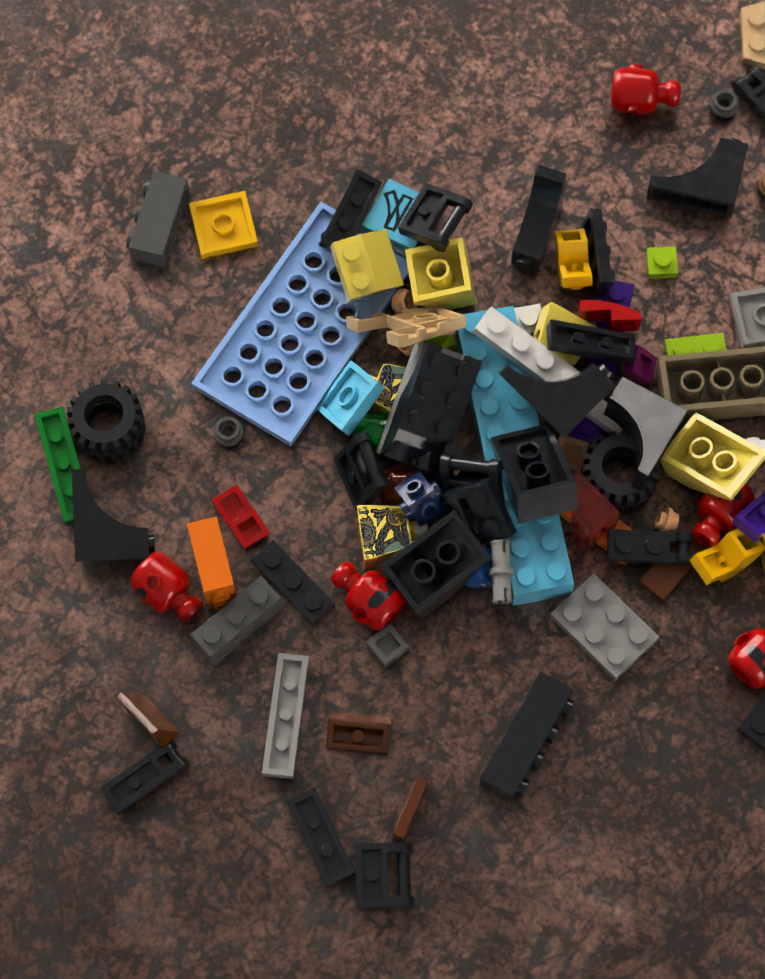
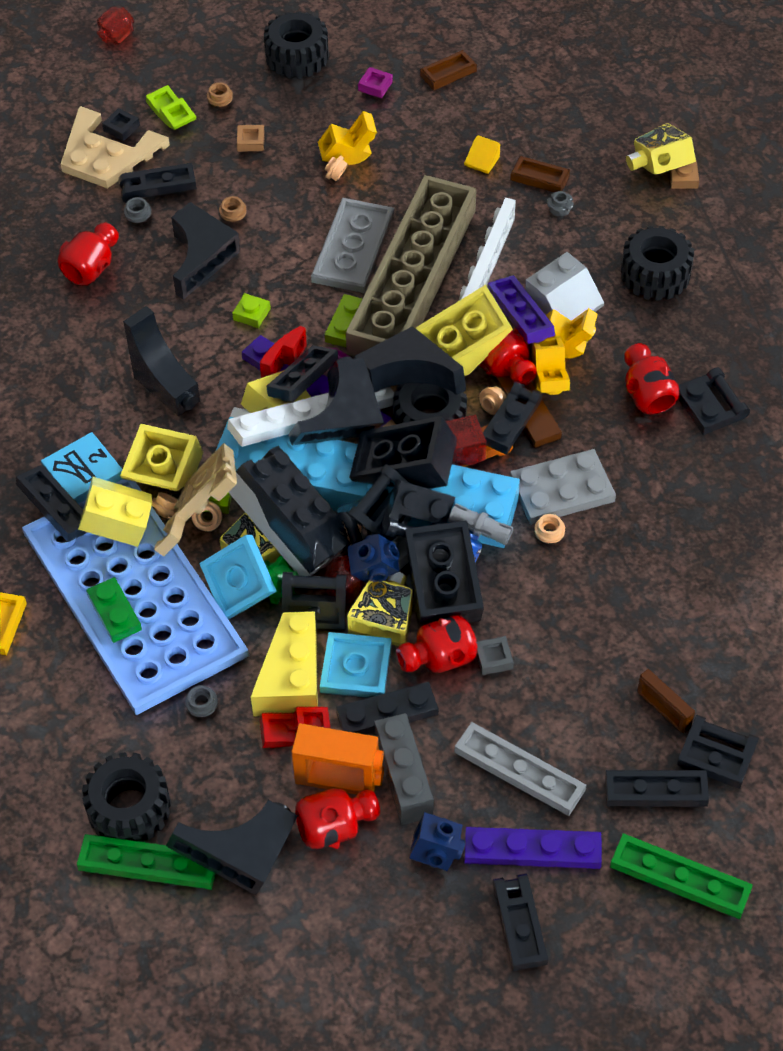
camera: 65 degrees left, 15 degrees down
reddish brown slope [118,692,180,747] -> none
reddish brown slope [326,712,392,754] -> none
black plate [398,183,473,252] -> none
black brick [479,672,575,803] -> none
yellow brick [555,229,593,290] -> none
black plate [581,208,615,298] -> none
none -> green plate [86,577,142,643]
none -> light yellow wedge [251,611,318,717]
none -> medium azure tile [320,632,392,698]
none -> dark blue brick [409,812,465,871]
none -> dark purple plate [465,827,602,869]
none -> light nougat plate [534,514,565,543]
none -> green plate [610,833,753,919]

